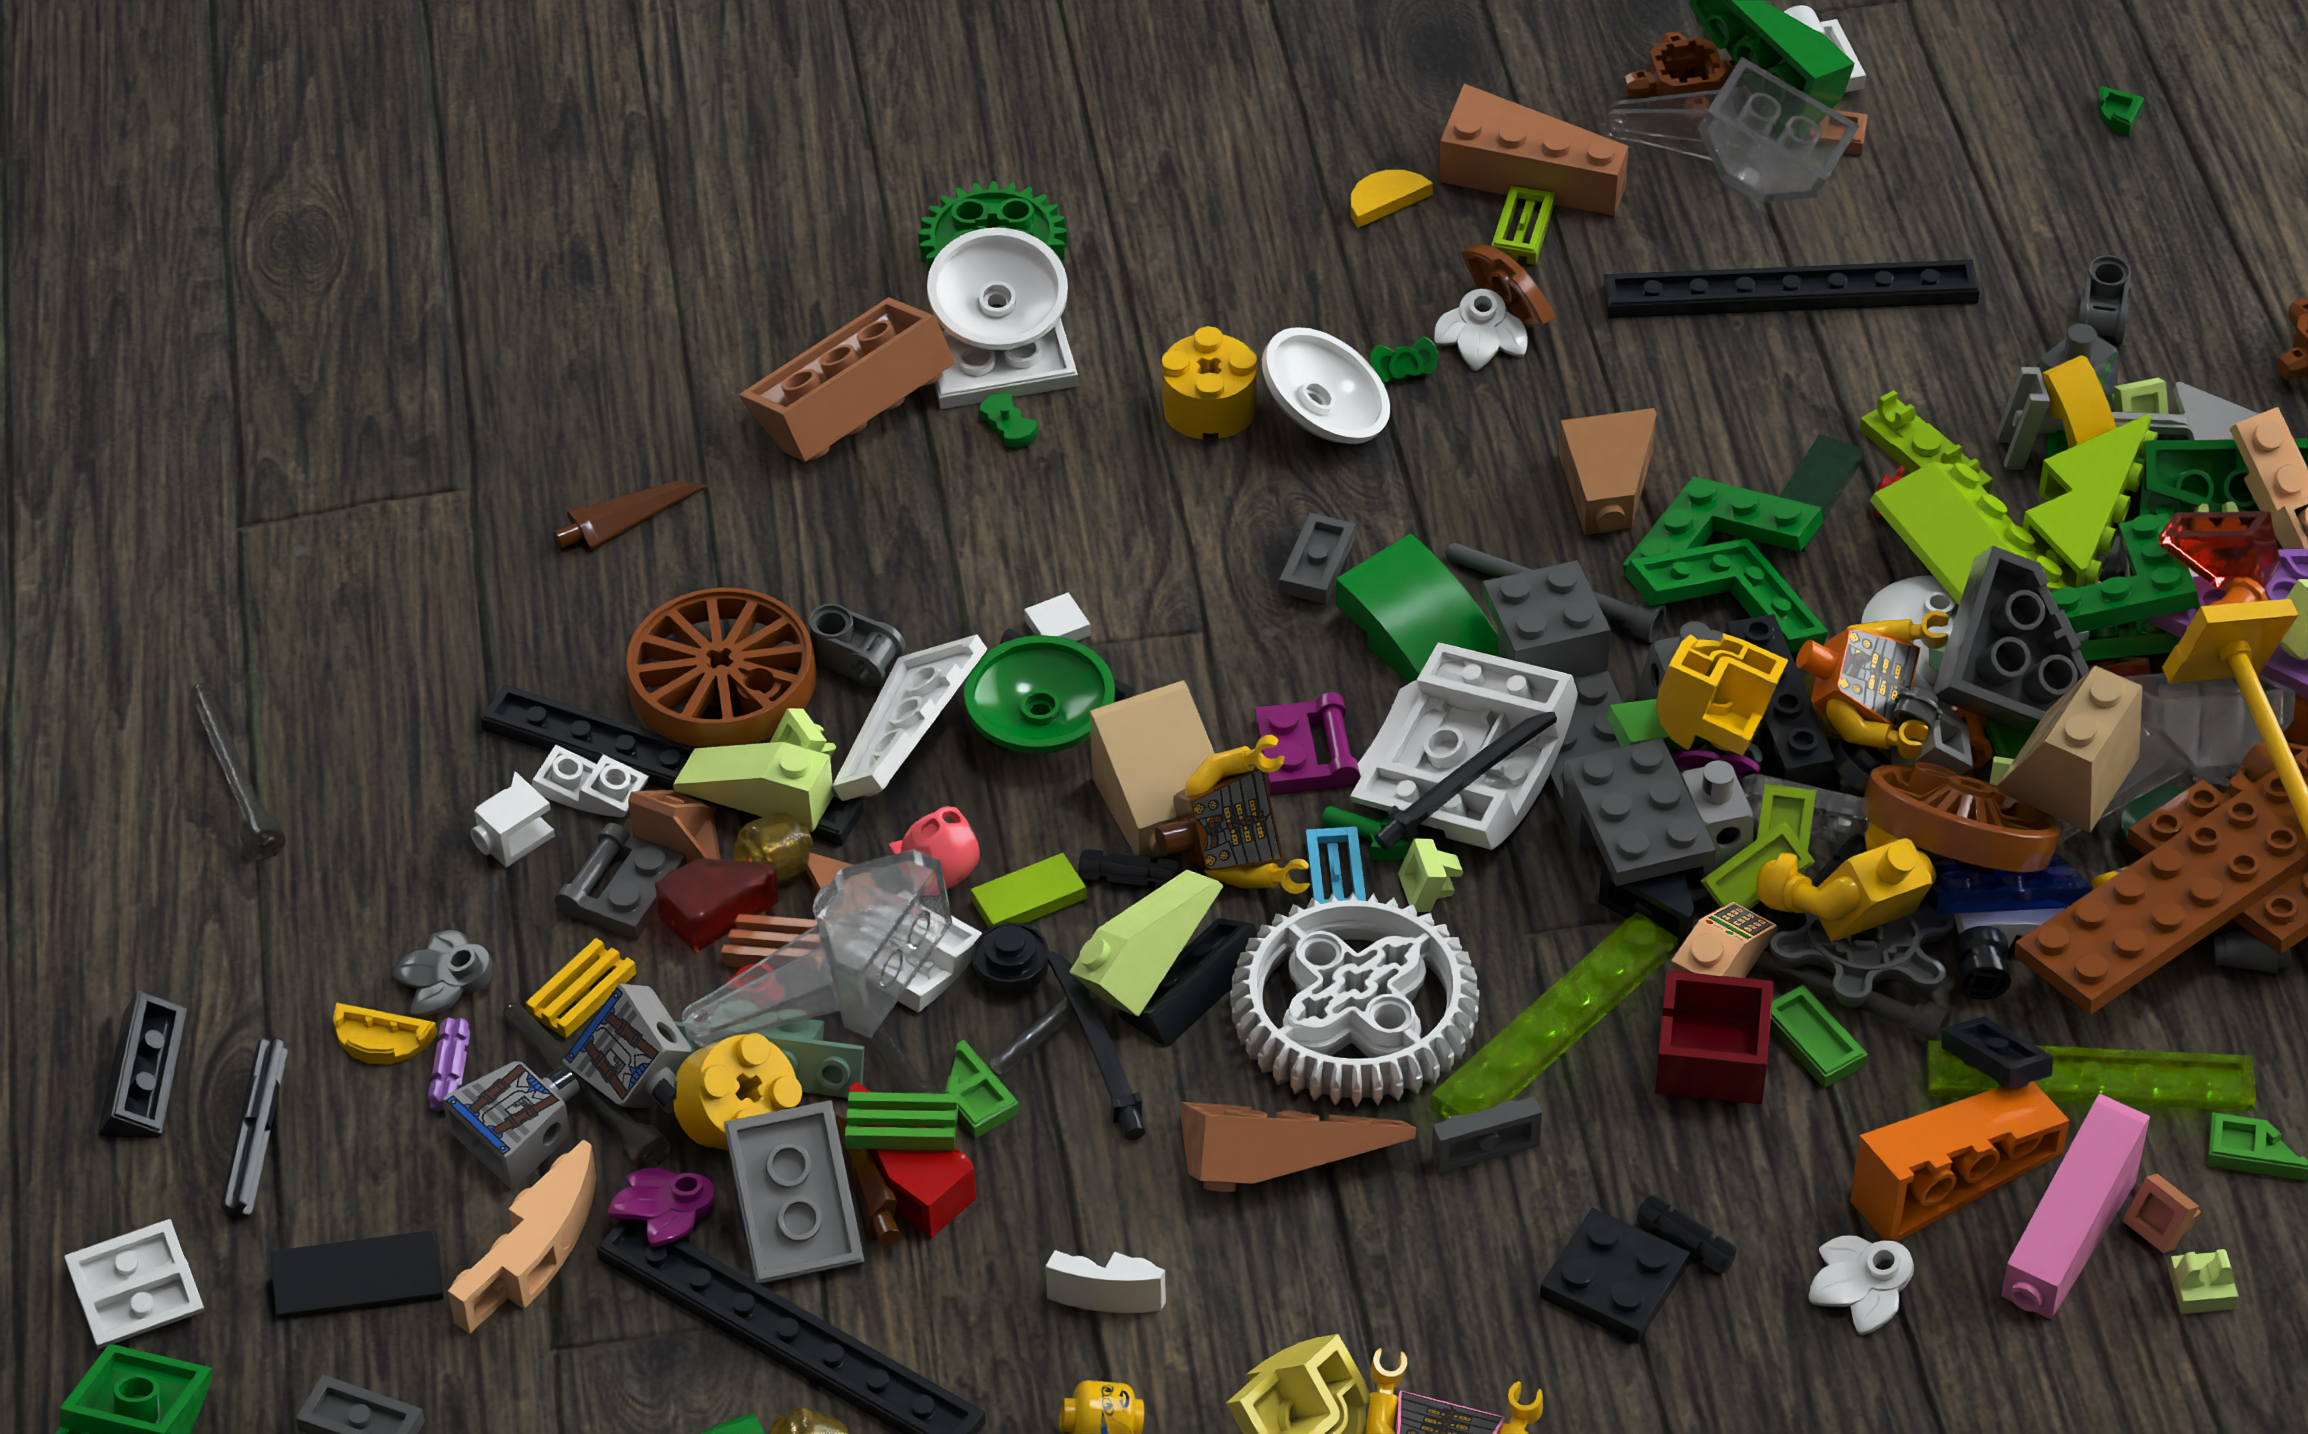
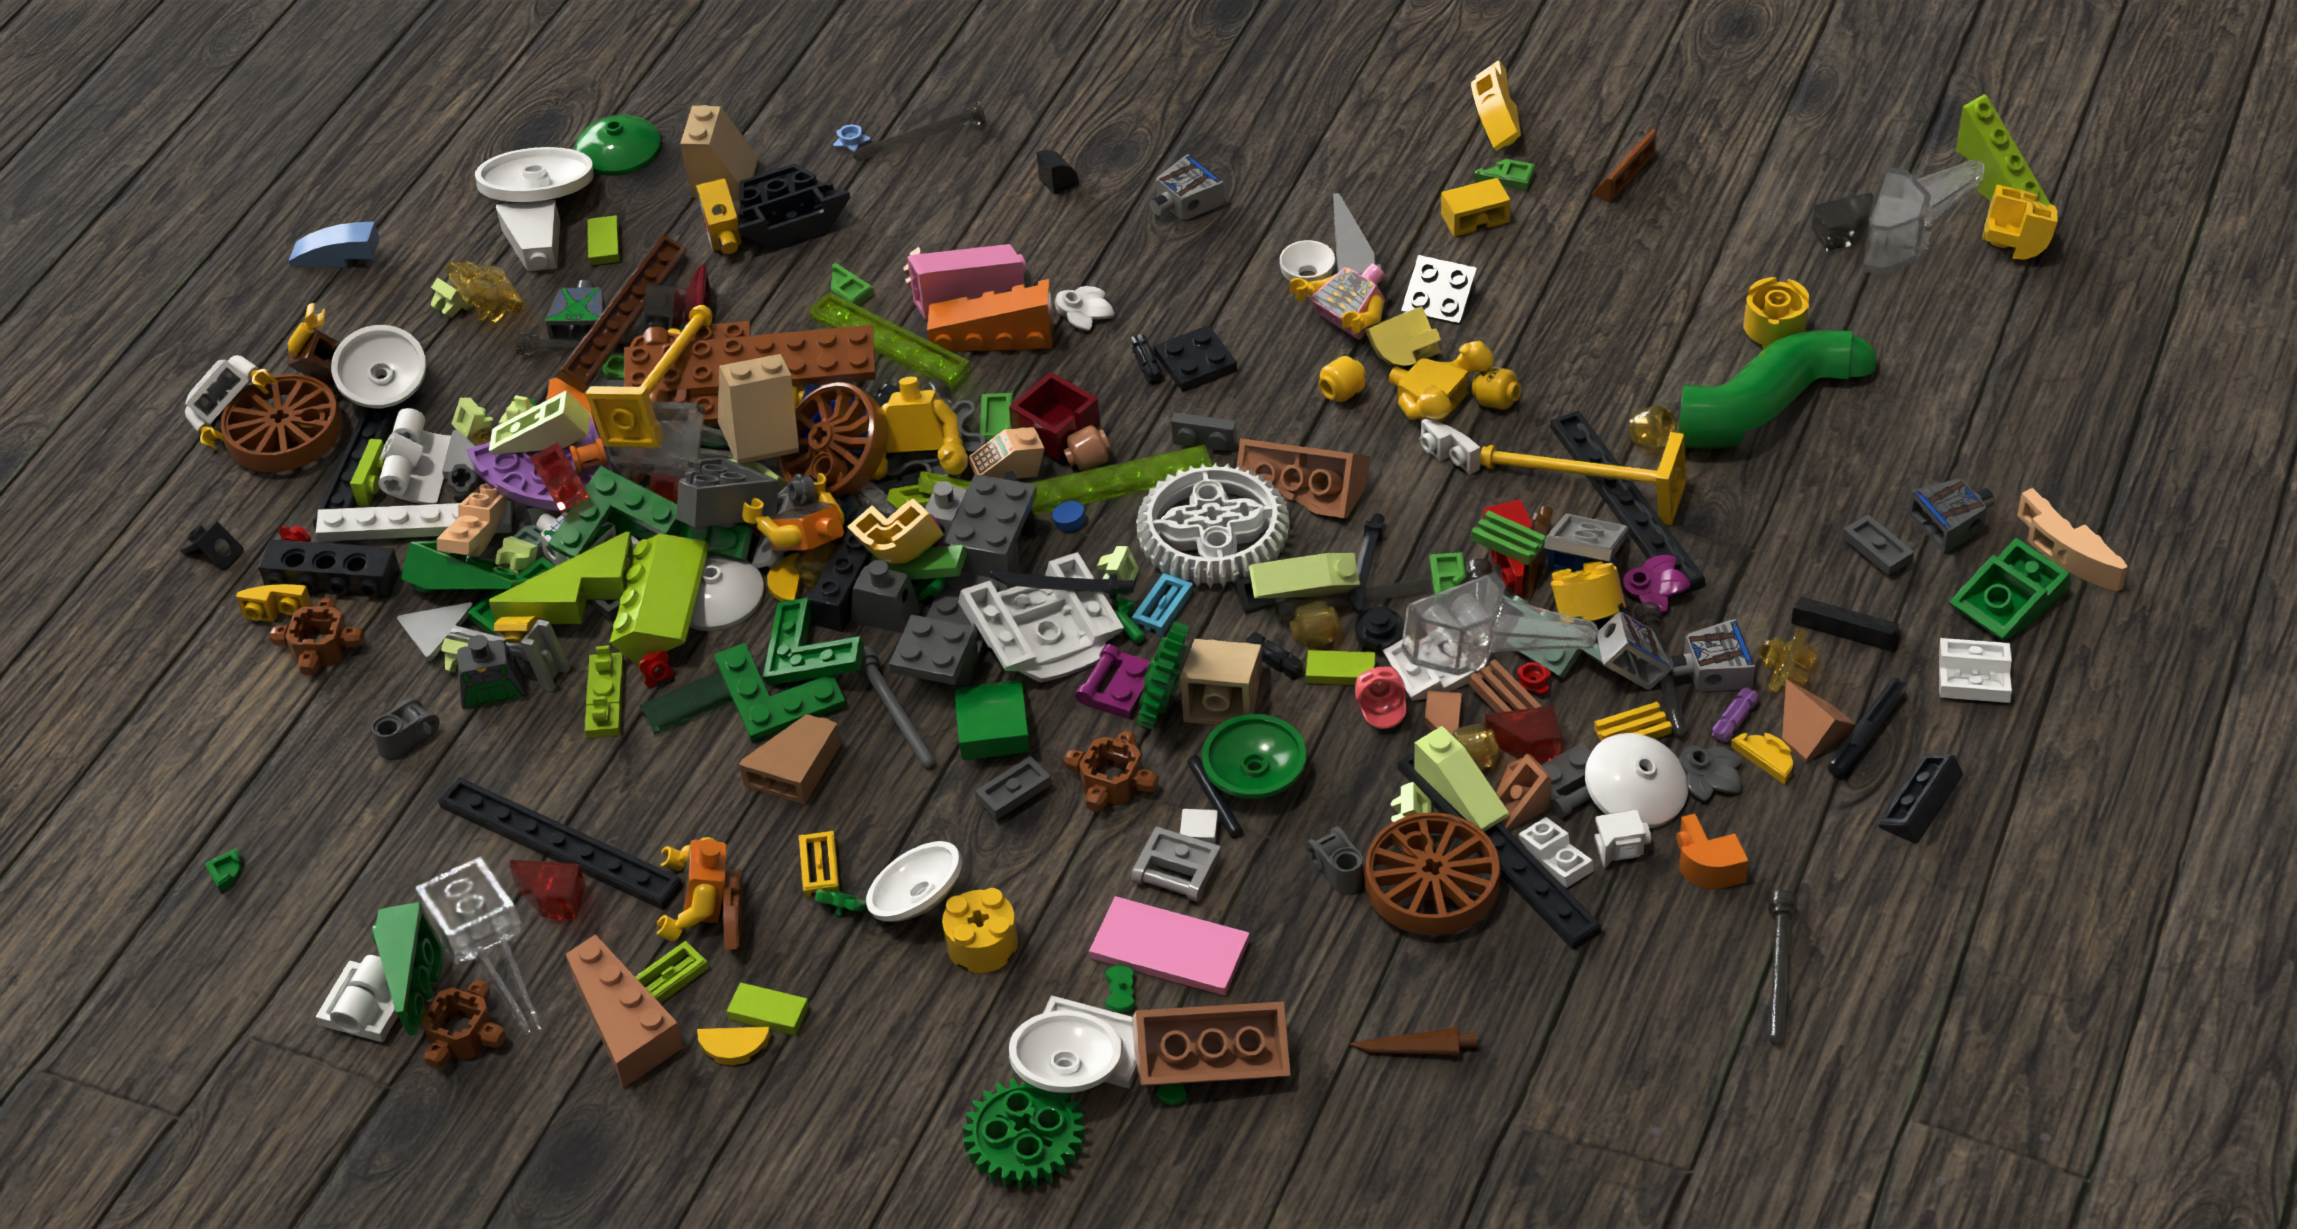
camera: 145 degrees left, 0 degrees up
light nougat slope [447,1139,597,1334] -> none
white wing [832,634,987,801] -> none
torso [1155,735,1310,894] -> none
white plate [1434,289,1528,371] -> none
black plate [1941,1016,2053,1089] -> none
yellowish green tile [2168,1249,2239,1314] -> none
none -> clear red slope [509,860,586,919]
none -> torso [657,837,727,942]
none -> lime tile [727,982,809,1036]
none -> yellow tile [799,831,840,898]
none -> blue tile [1052,501,1086,531]
none -> nougat head [1063,426,1113,472]
none -> dark orange piece [1064,730,1159,812]
none -> bright pink tile [1089,896,1250,996]
none -> light grey plate [1131,827,1221,902]
none -> green gear [1136,621,1189,730]
none -> clear yellow head [1290,600,1341,648]
none -> yellow head [1318,356,1366,402]
none -> yellow torso [1389,341,1494,423]
none -> yellow tile [1480,432,1687,526]
none -> white dish [1585,733,1688,828]
none -> orange brick [1676,814,1748,889]
none -> clear yellow hips [1758,627,1819,693]
none -> nougat slope [1782,679,1856,763]

